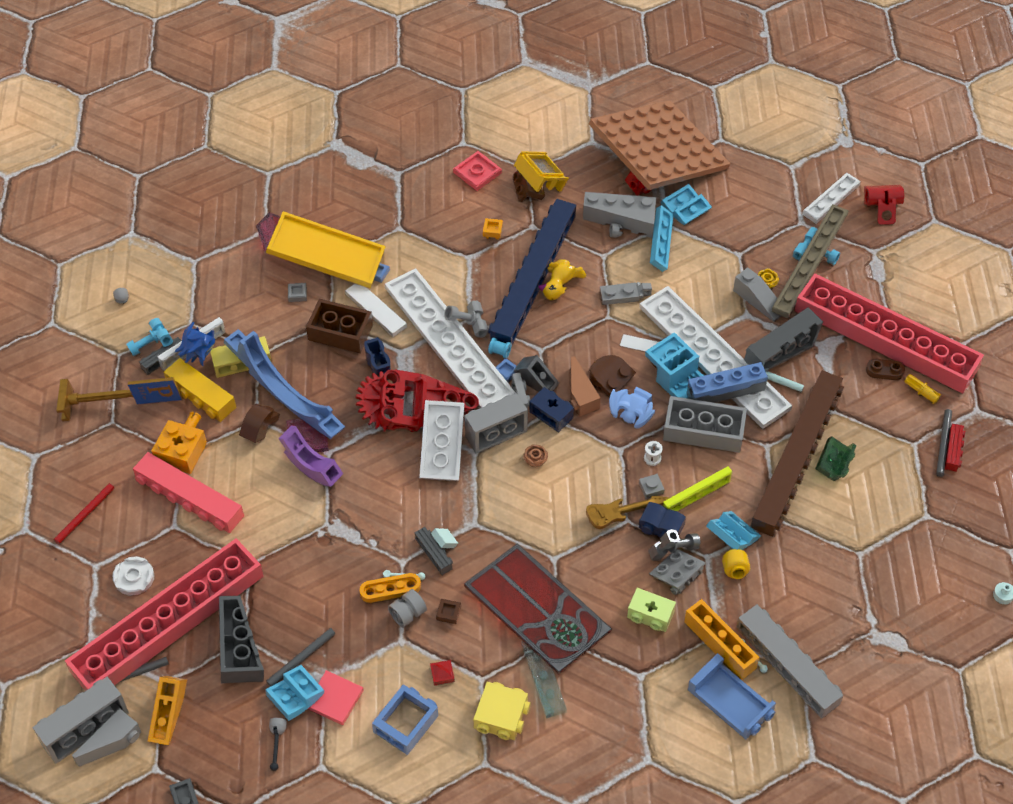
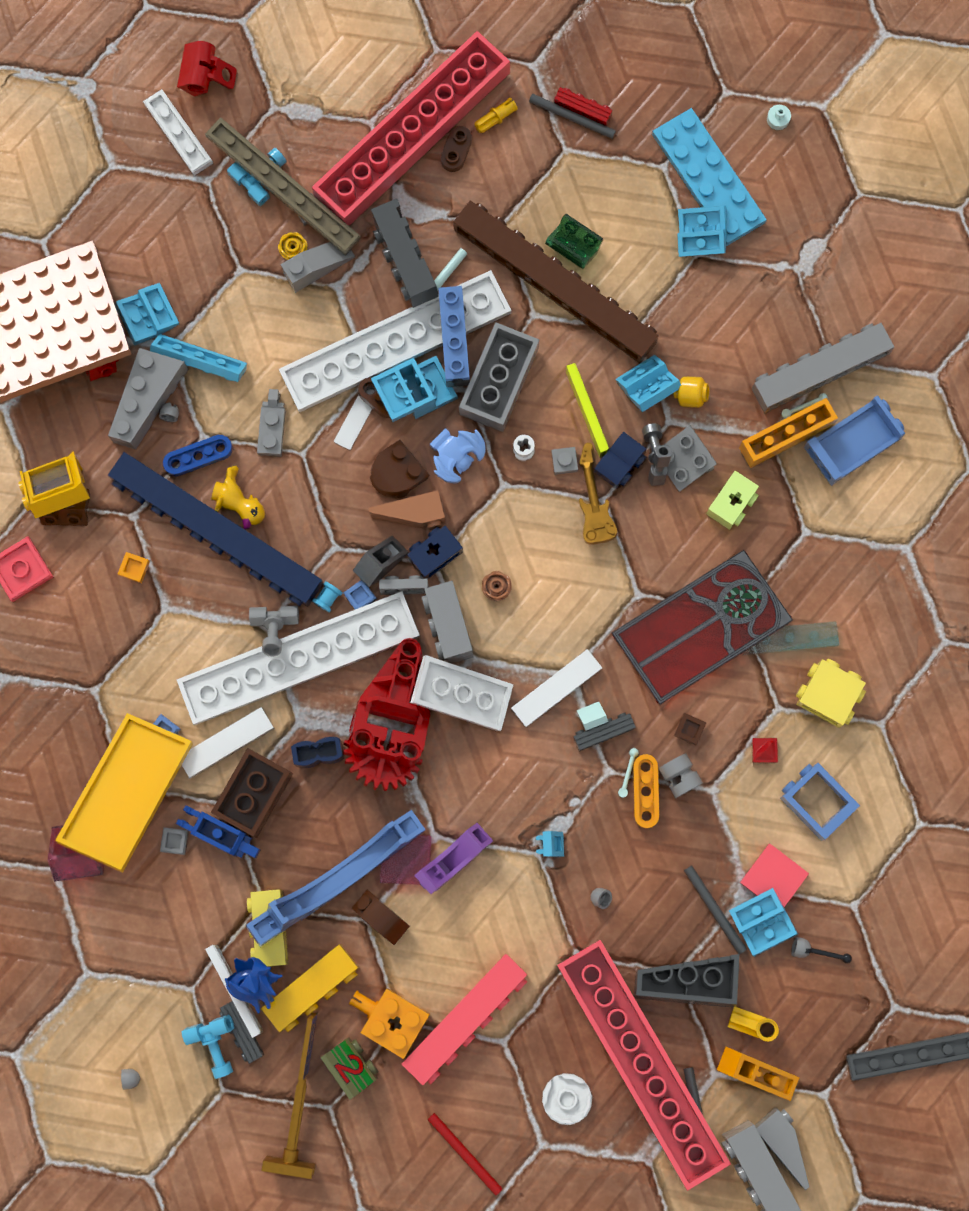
camera: 75 degrees left, 25 degrees up
none -> blue plate [163,435,233,476]
none -> blue hinge [176,805,261,858]
none -> slope [321,1037,379,1100]
none -> white tile [511,649,602,727]
none -> medium azure tile [536,831,564,857]
none -> light grey hinge [590,888,612,909]
none -> medium azure plate [652,108,767,246]
none -> medium azure slope [677,206,727,257]
none -> yellow piece [727,1006,779,1042]

